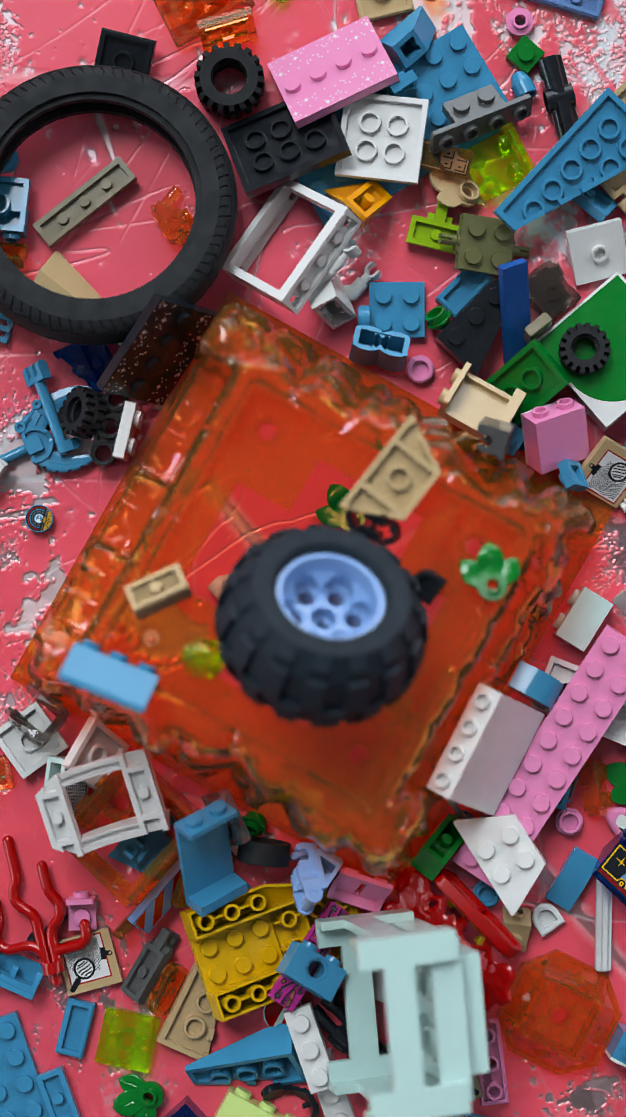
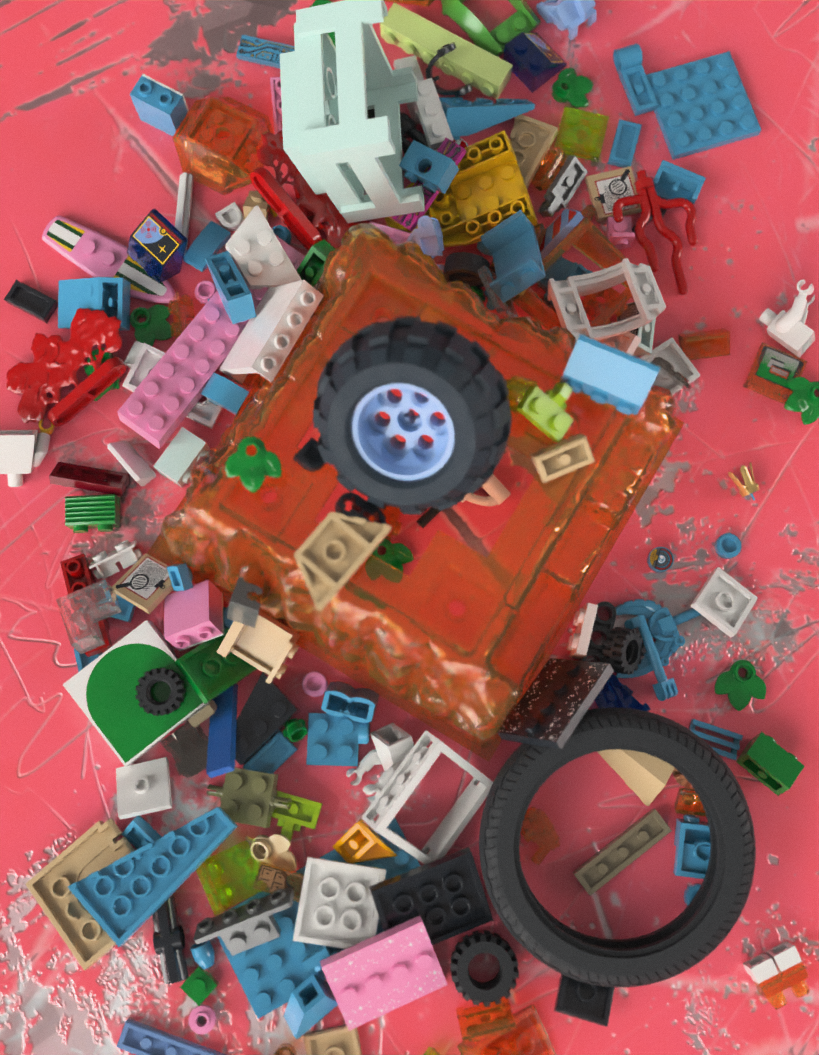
camera: 175 degrees left, 10 degrees down
none -> dark azure slope [205,251,256,324]
none -> lime hinge [516,382,574,442]

